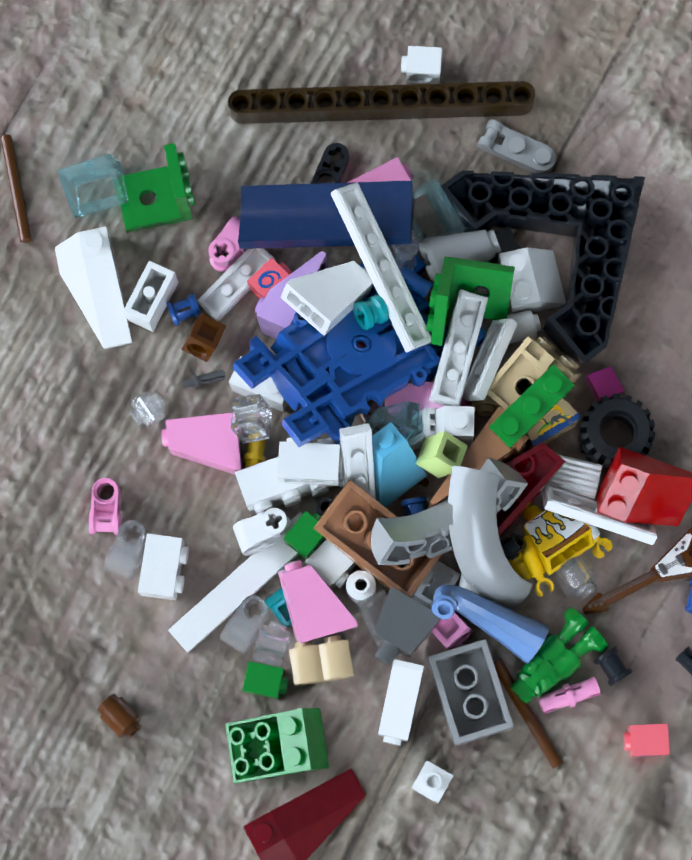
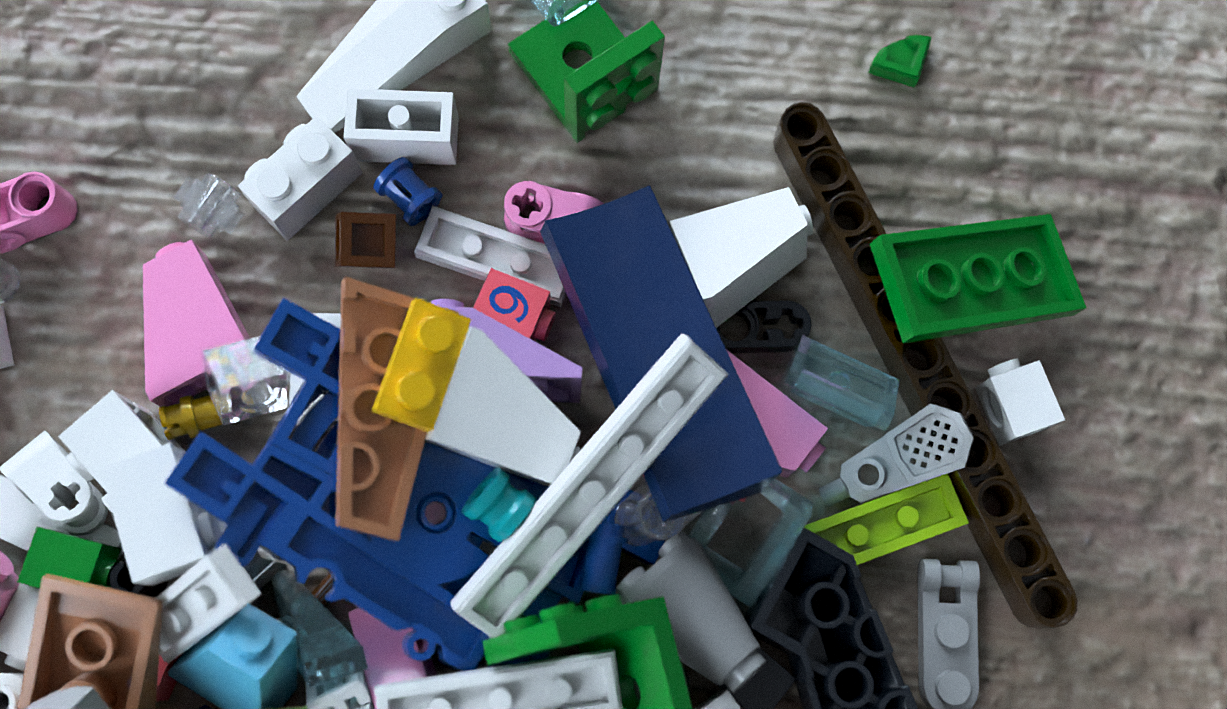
camera: 55 degrees right, 0 degrees up
dark grey piece [182,370,226,390] -> none
none -> white brick [238,116,363,241]
none -> nougat wing [335,277,459,541]
none -> yellow plate [371,297,472,432]
none -> white slope [670,187,813,328]
none -> clear light blue tile [779,335,900,431]
none -> lime plate [795,473,969,565]
none -> light grey piece [819,404,974,507]
none -> green tile [867,35,932,88]
none -> green plate [870,214,1087,343]

